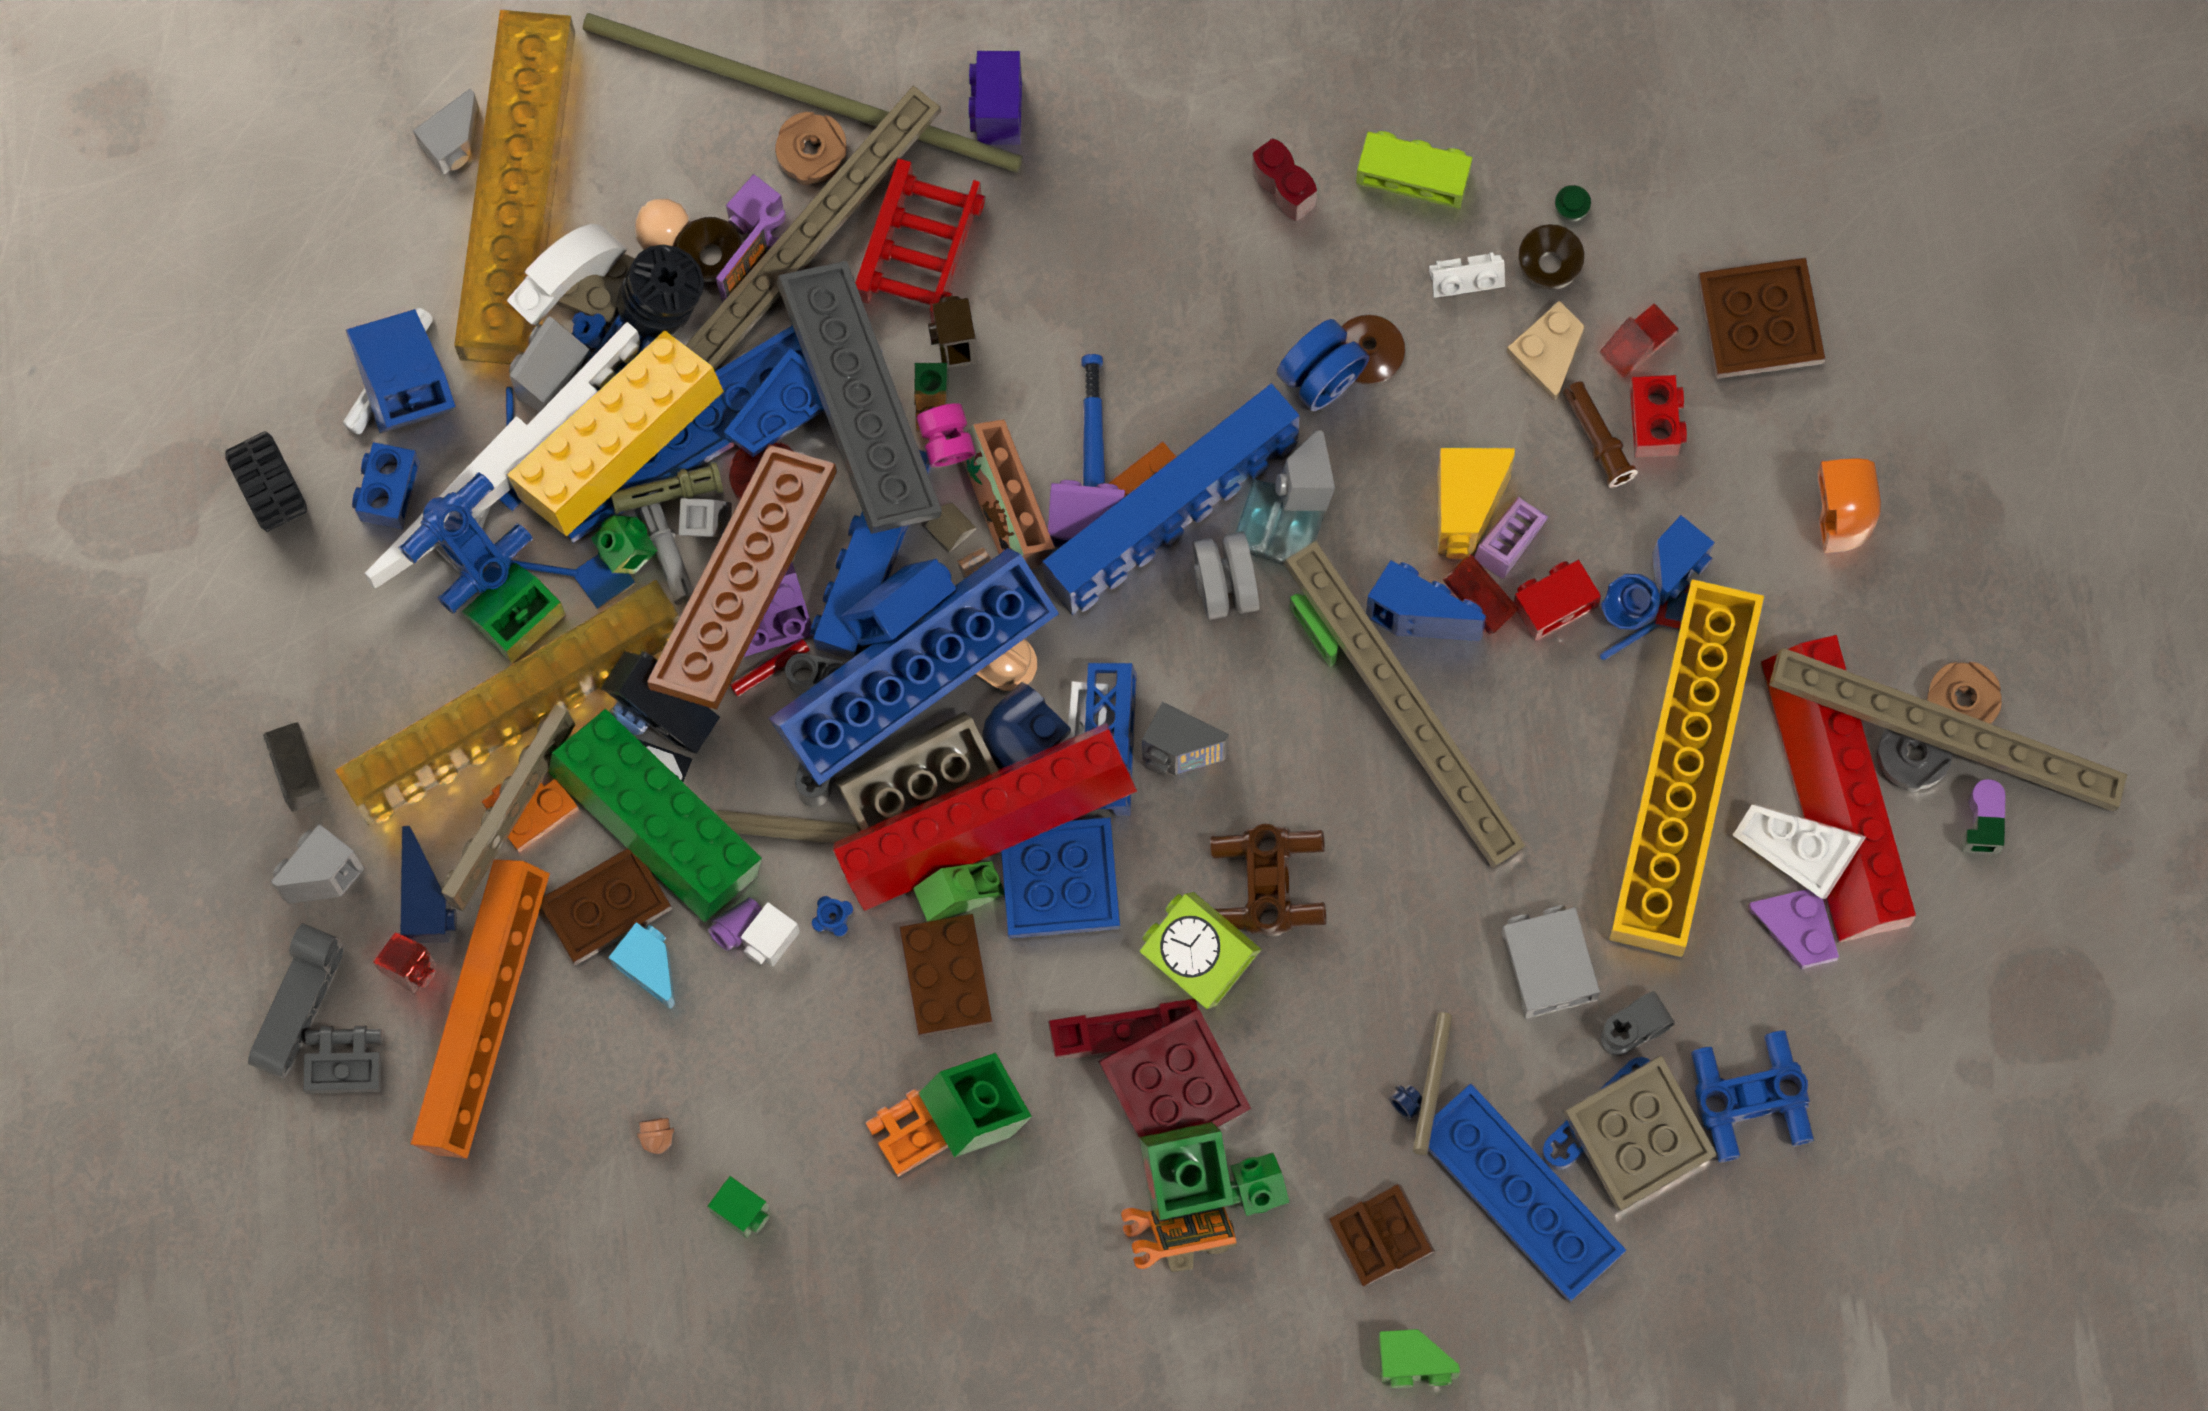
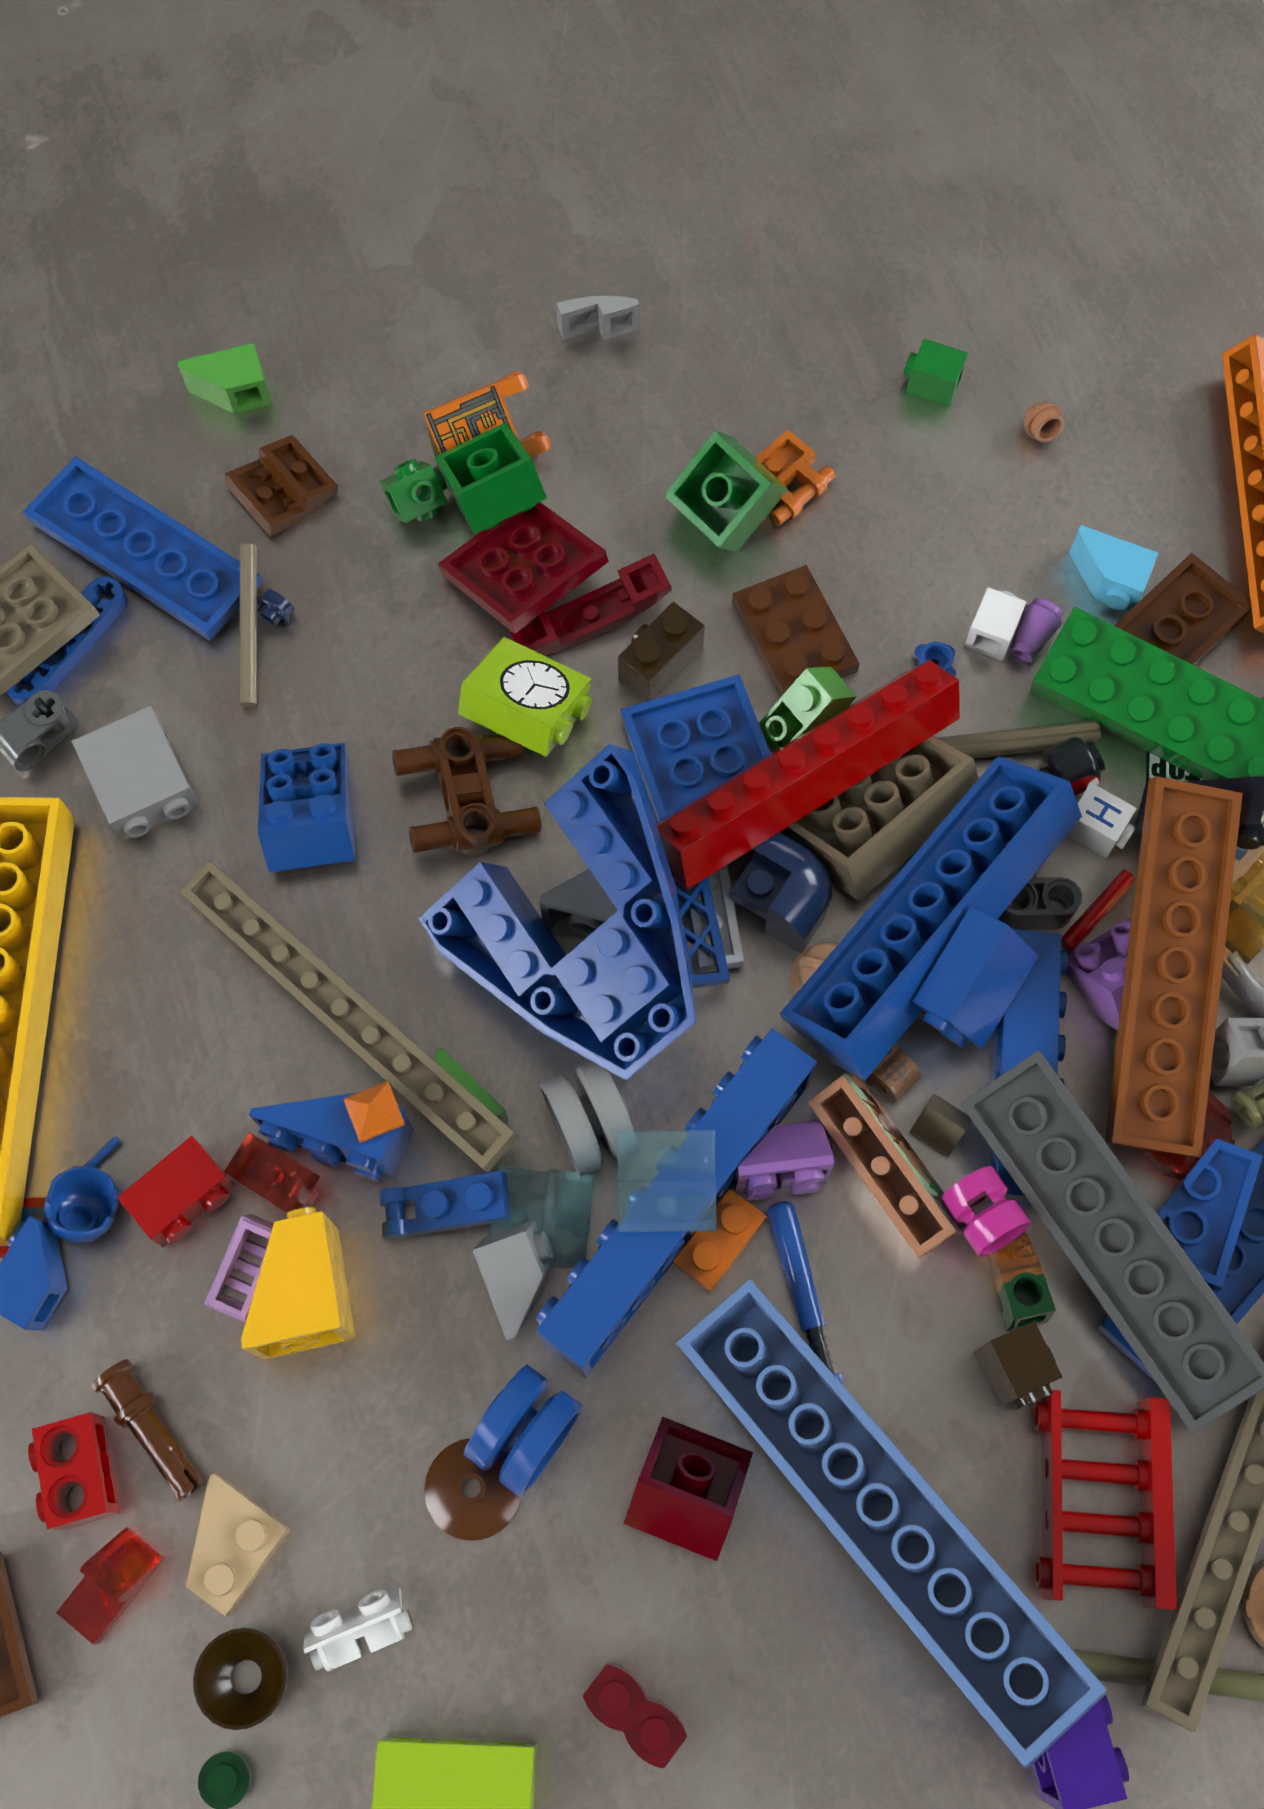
camera: 165 degrees right, 5 degrees down
none -> blue slope [258,742,355,873]
none -> orange slope [343,1081,405,1144]
none -> blue plate [379,1170,511,1239]
none -> blue piece [418,743,696,1080]
none -> light grey slope [556,295,640,341]
none -> clear light blue slope [617,1130,717,1232]
none -> dark brown brick [618,601,705,702]
none -> dark red slope [623,1417,753,1561]
none -> medium blue brick [676,1279,1107,1769]
none -> black head [1039,736,1105,797]
none -> white brick [1066,783,1137,858]

